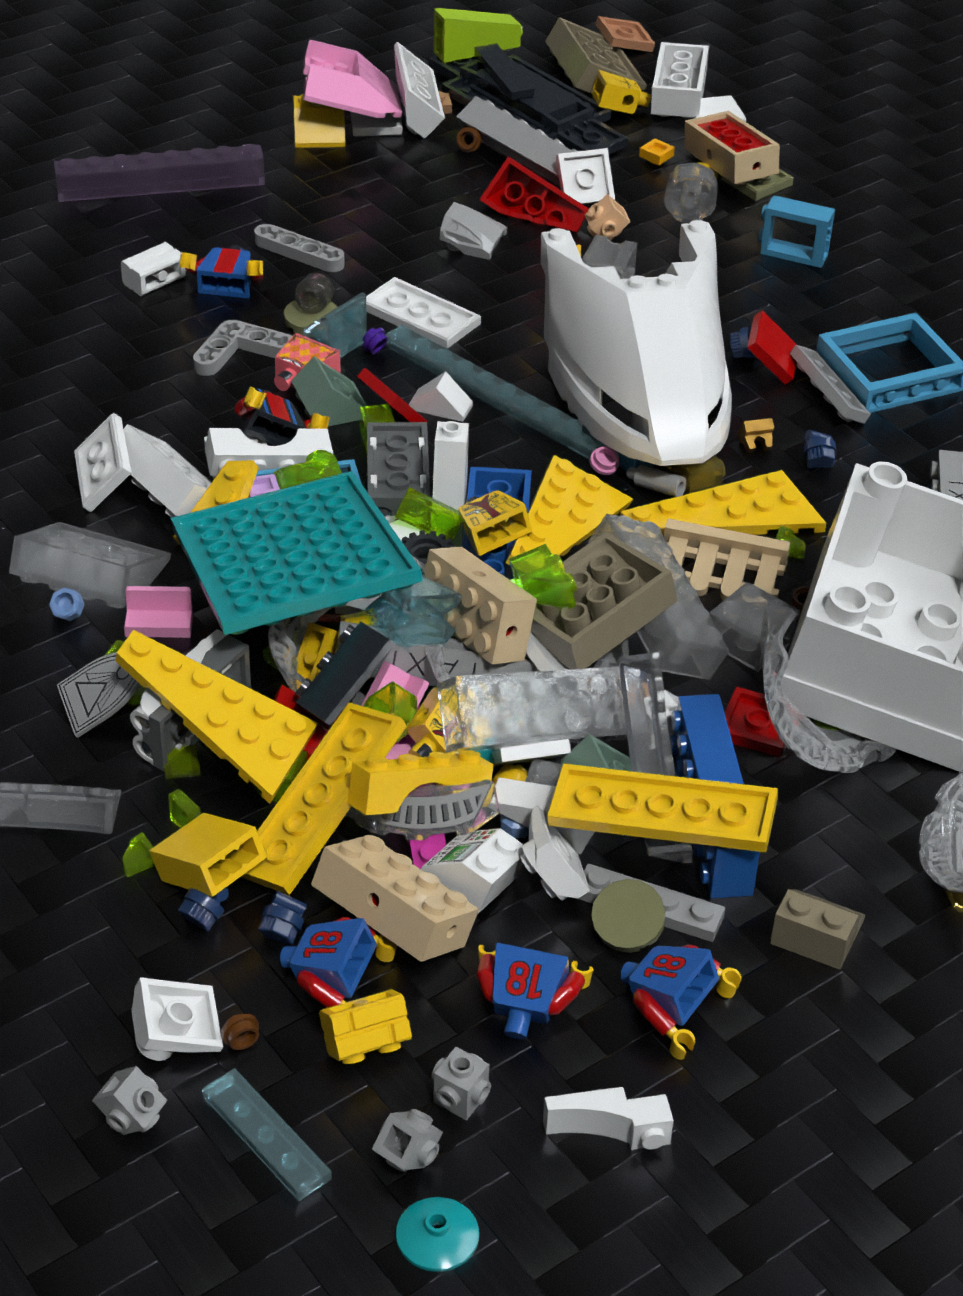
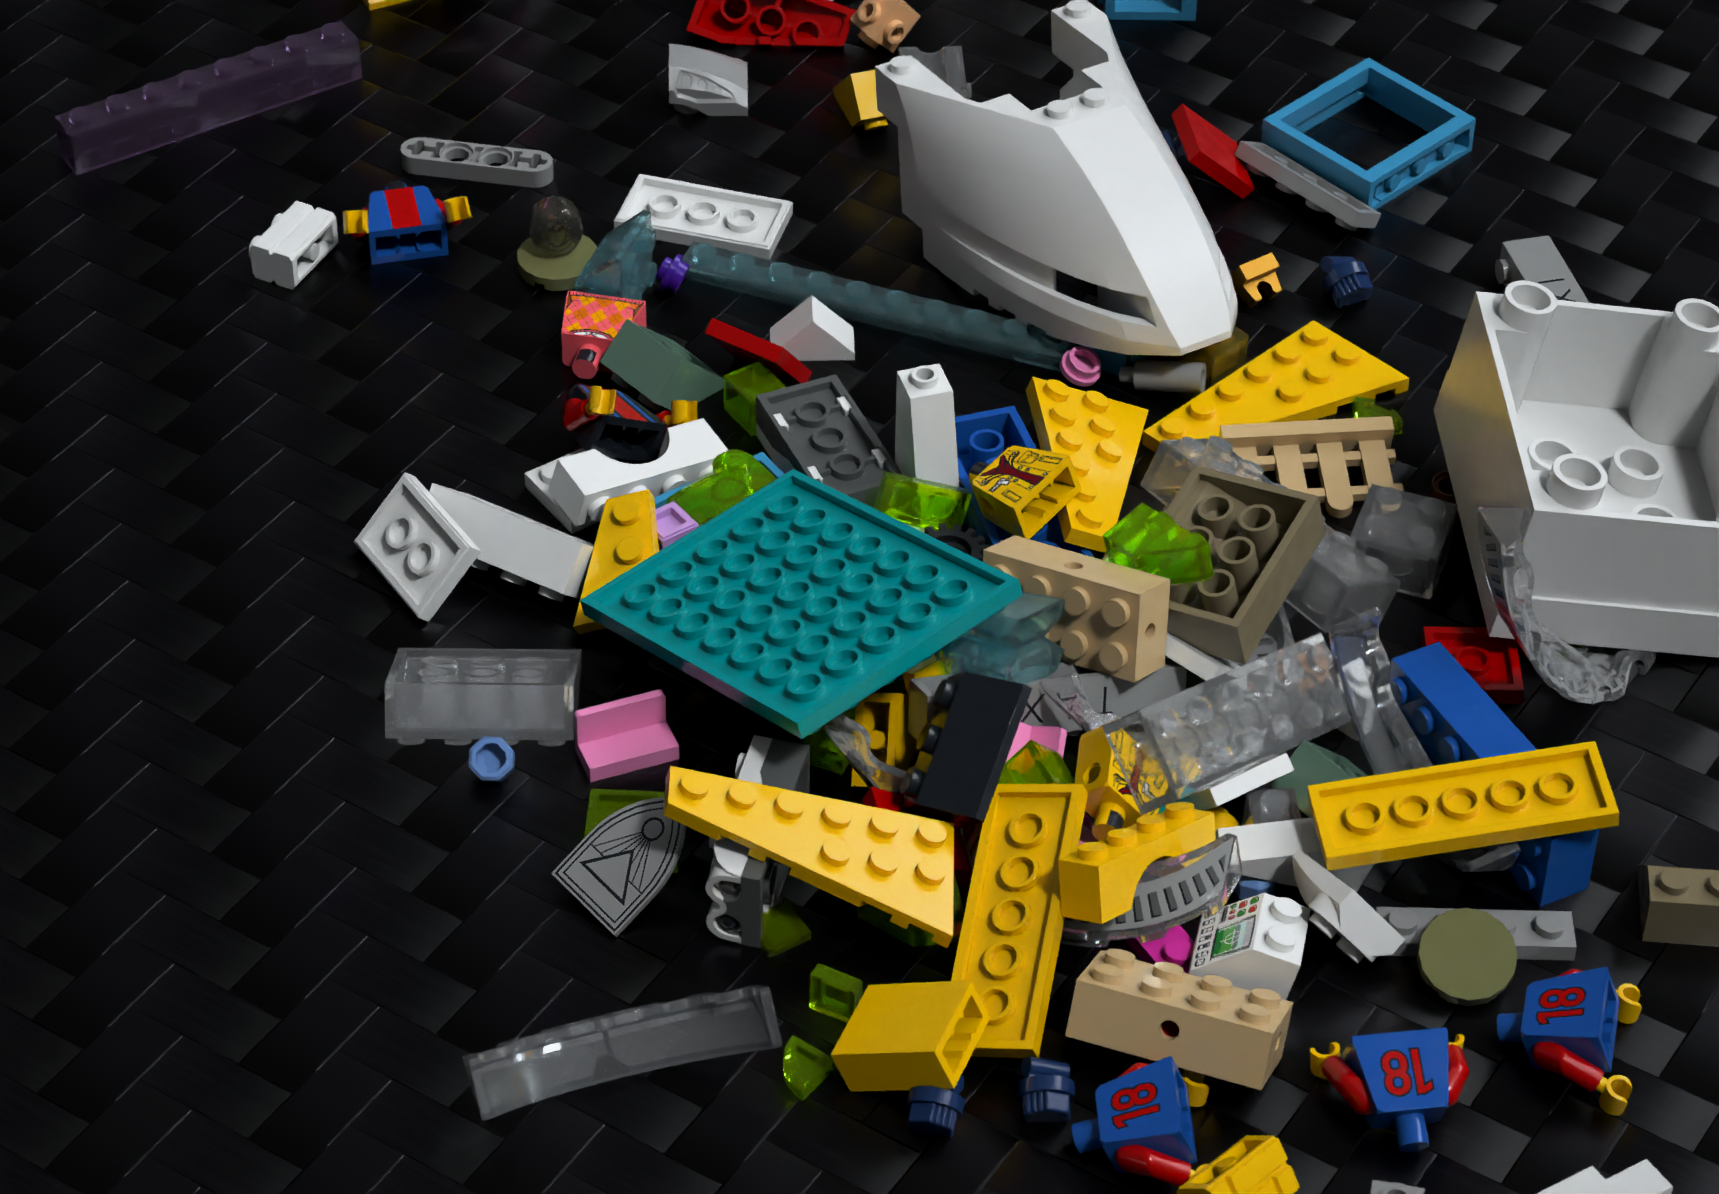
camera: 20 degrees left, 0 degrees up
light grey beam [193,320,292,376] -> none

